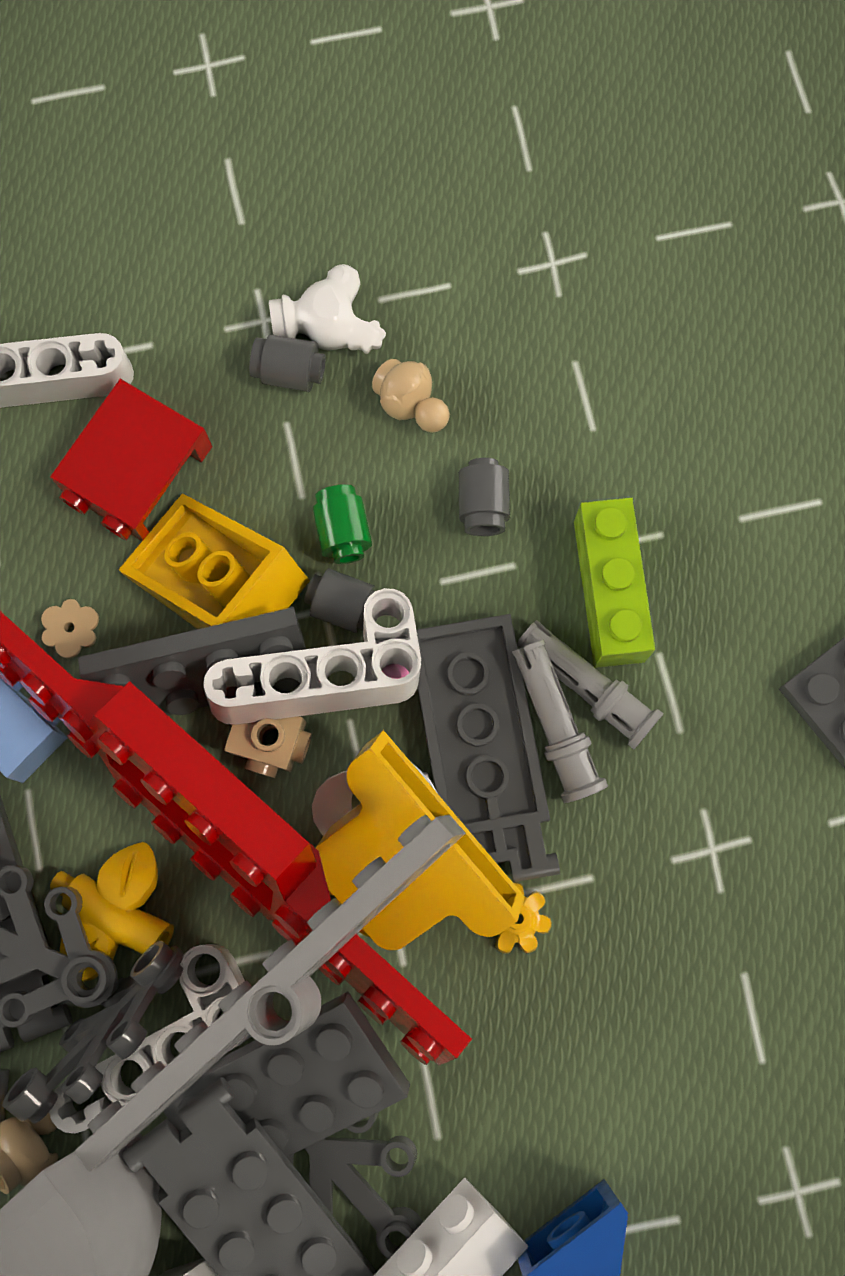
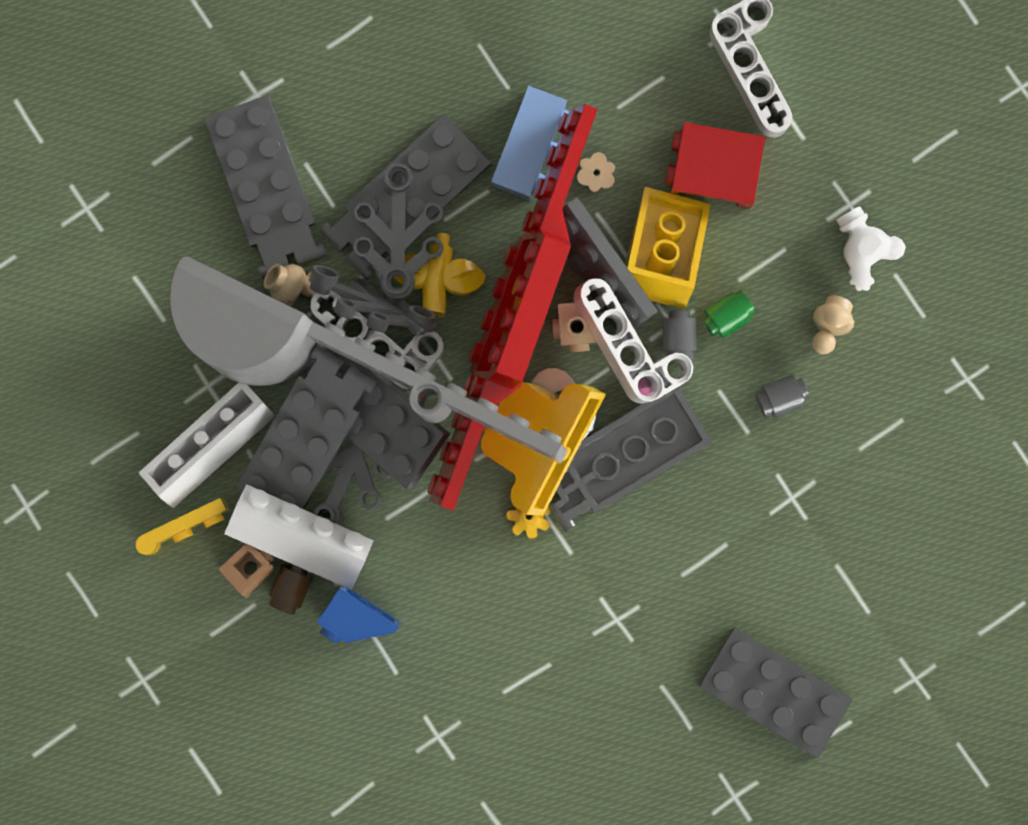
camera: 65 degrees right, 10 degrees up
dark grey brick [249,334,326,392] -> none
light grey pin [512,639,608,803] -> none
light grey pin [516,620,664,749] -> none
lime brick [574,497,655,668] -> none

